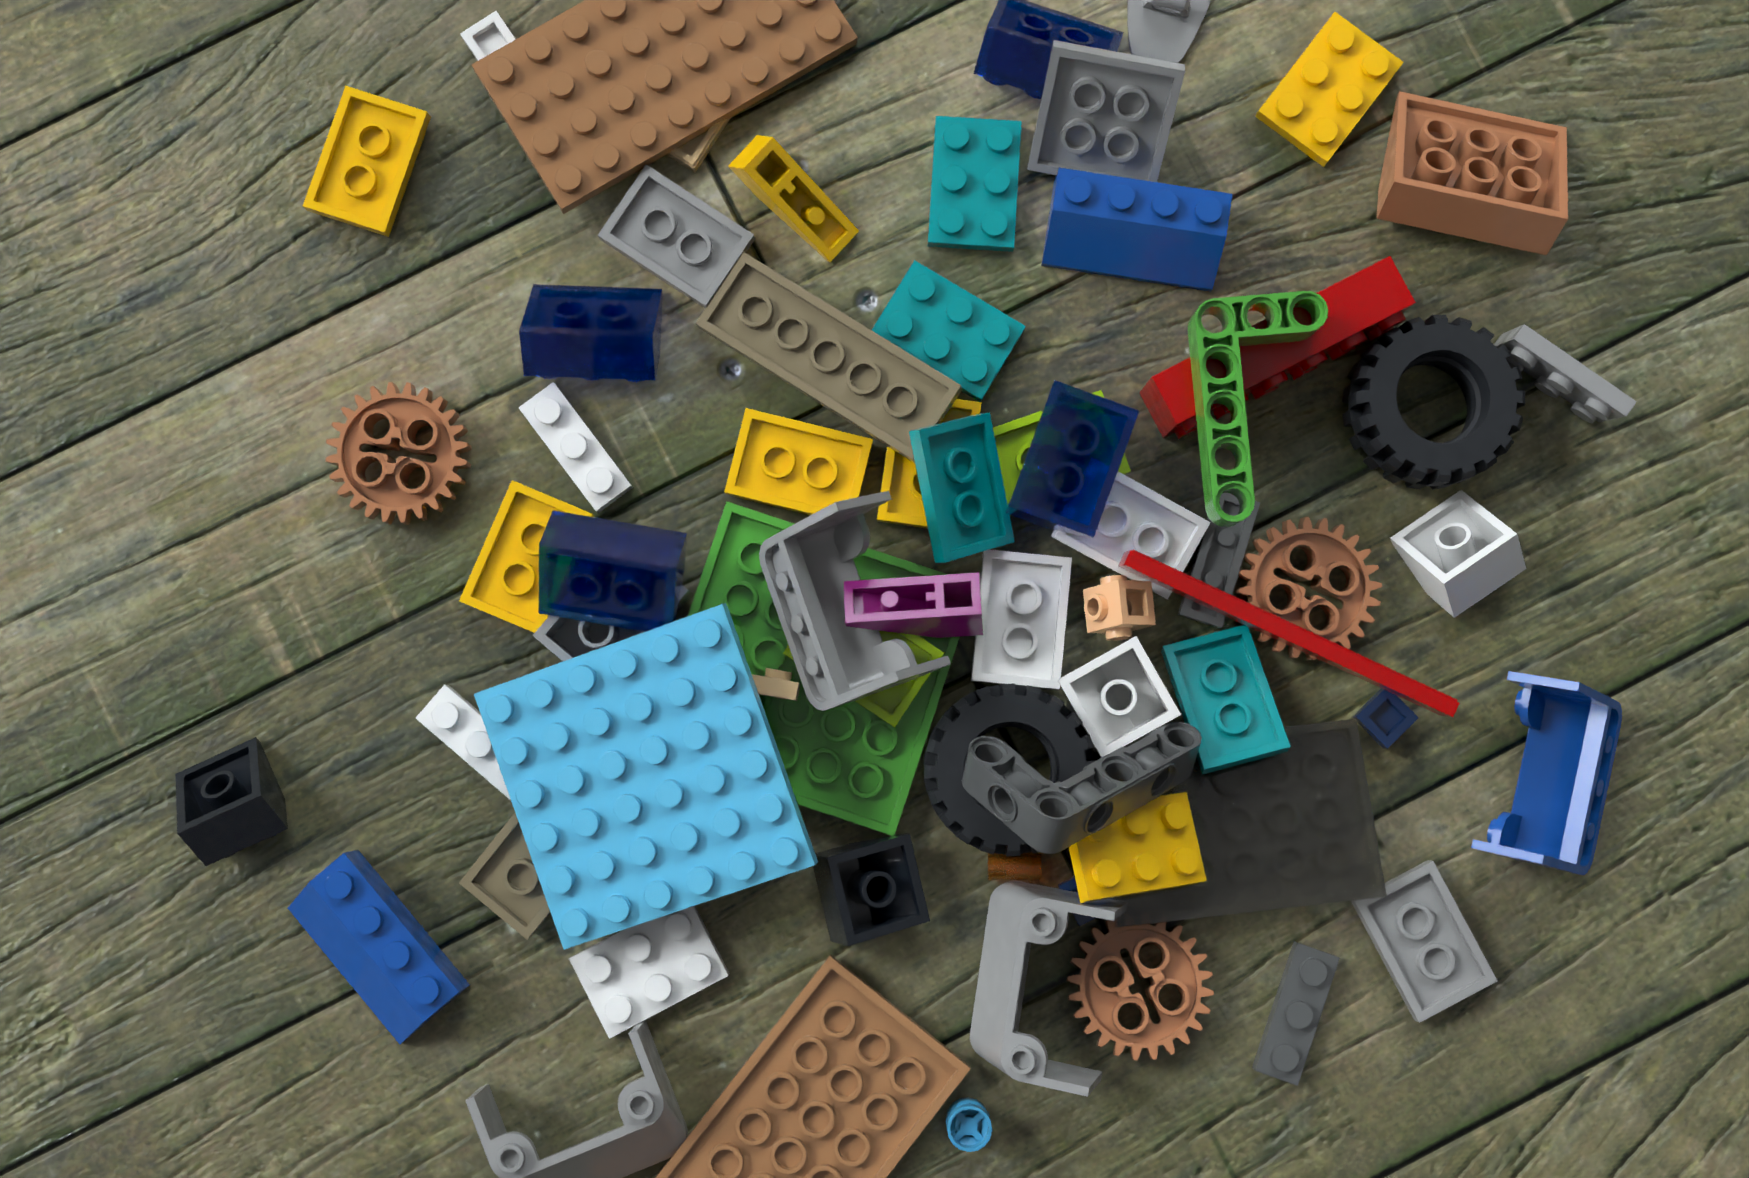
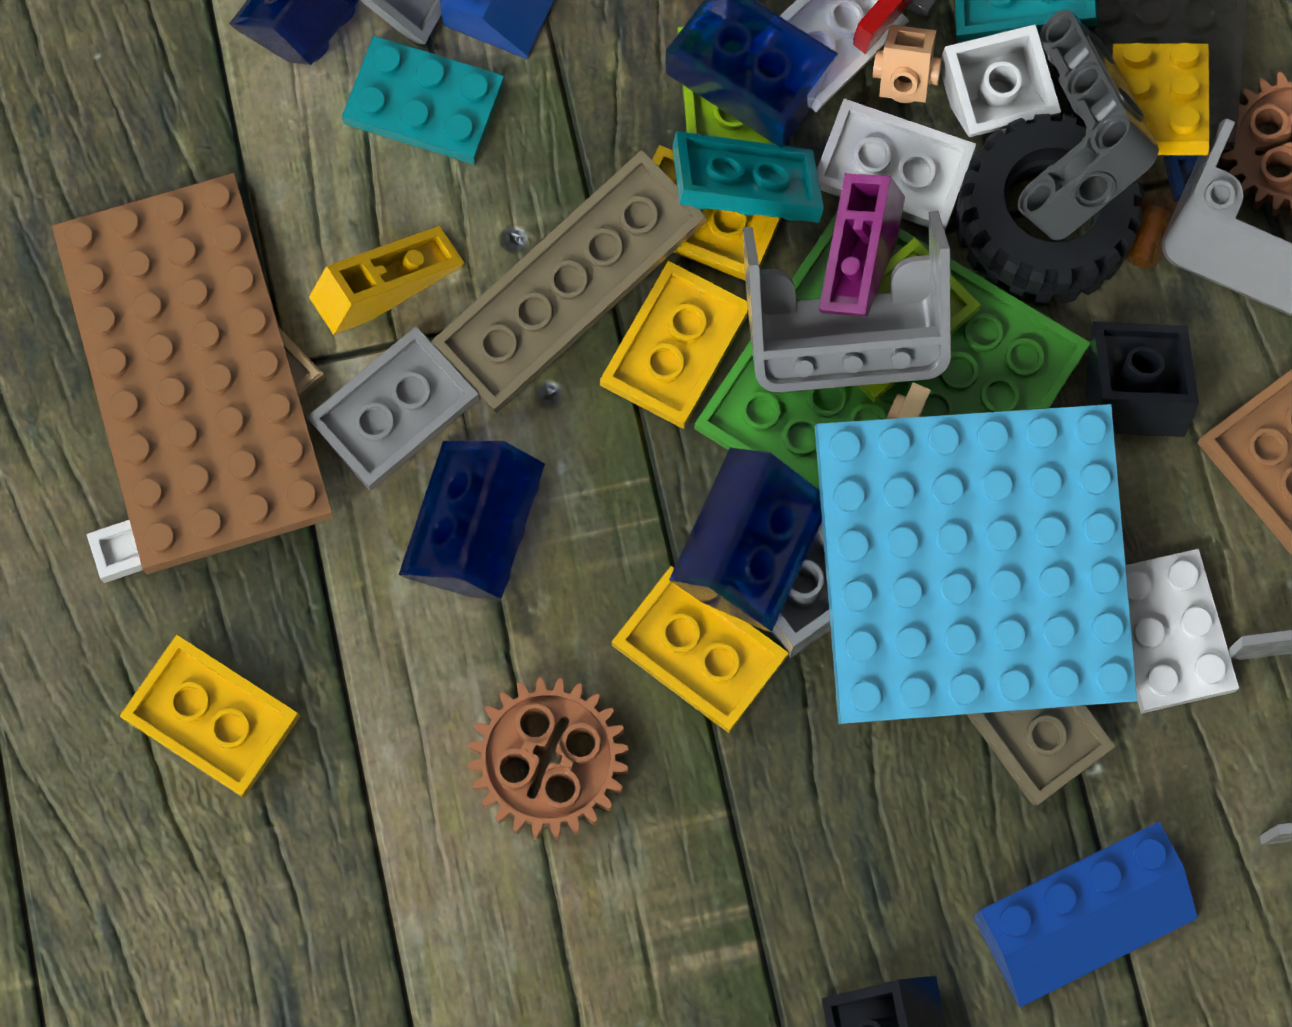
camera: 75 degrees left, 10 degrees down
white plate [416,684,511,800] -> none
white plate [519,382,633,513] -> none
teal plate [872,260,1026,402] -> none

